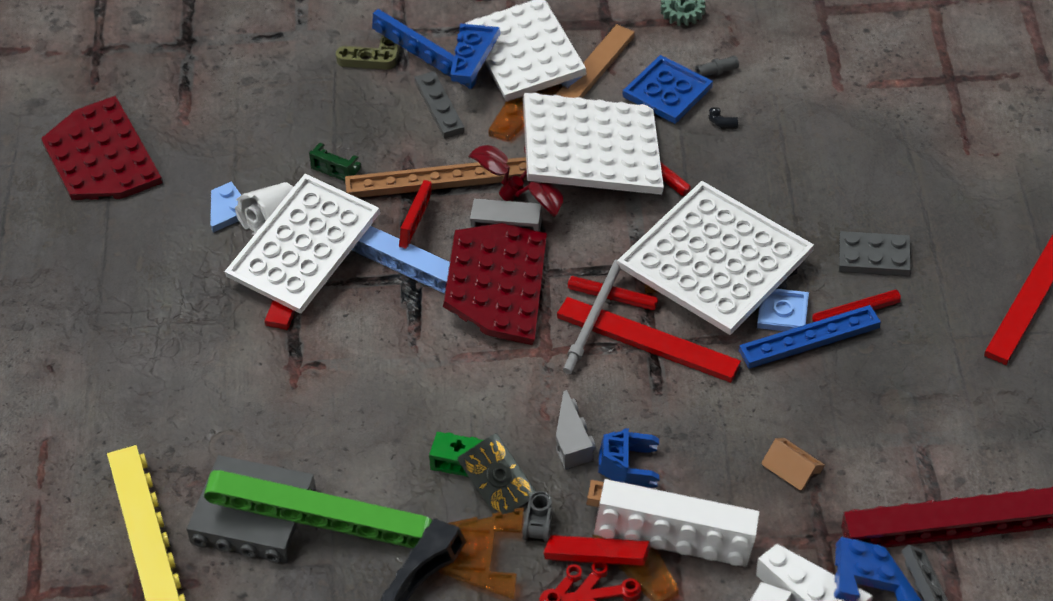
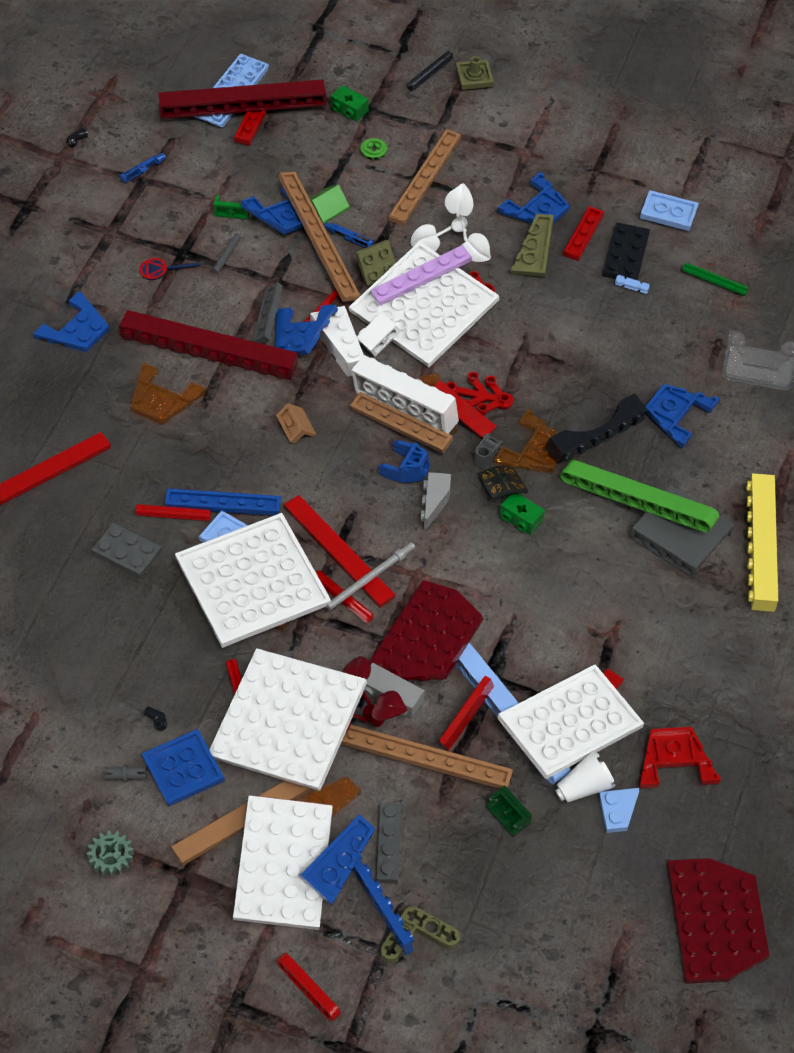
camera: 160 degrees left, 5 degrees up
none -> clear orange wing [130,362,206,424]
none -> red wing [639,727,721,788]

